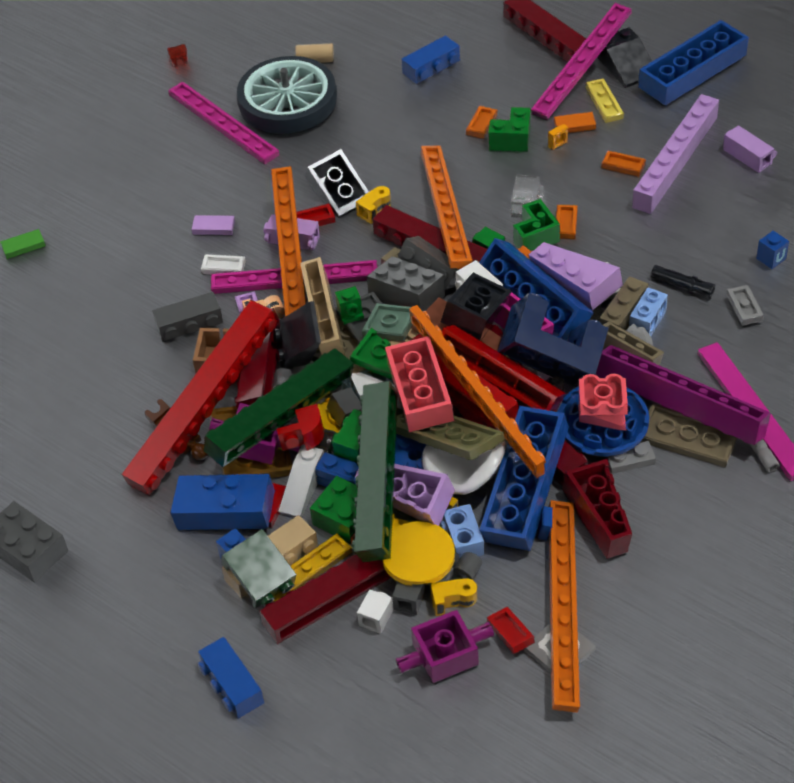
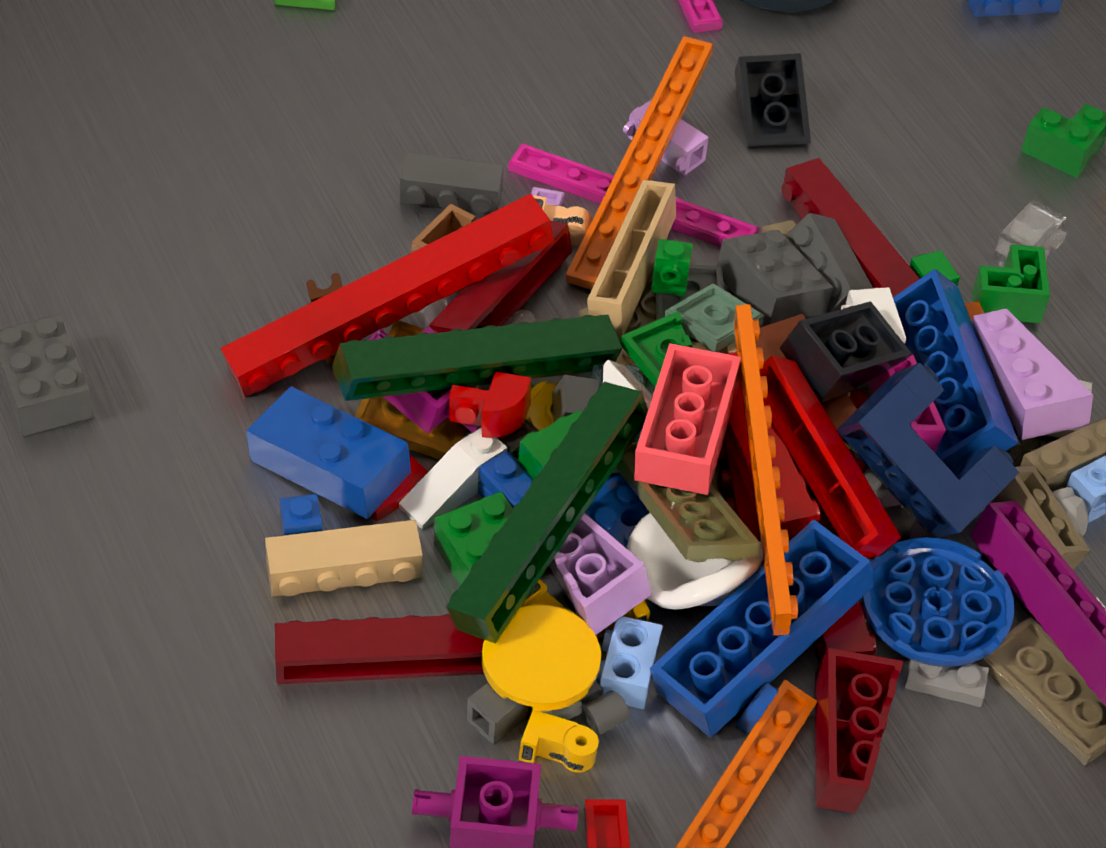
camera: 20 degrees right, 0 degrees up
lavender tile [192,215,235,235] -> none
blue brick [197,637,265,719] -> none
white tile [201,254,246,275] -> none
panel [221,529,297,608] -> none
yellow tile [272,533,353,602] -> none
black slope [273,301,321,369] -> none
red tile [297,203,336,227] -> none
yellow leg [356,186,391,224] -> none
white brick [357,590,393,634] -> none
orange plate [421,146,472,269] -> none
orange tile [466,106,498,139] -> none
orange tile [556,205,578,239] -> none
coral piece [578,374,628,430] -> none

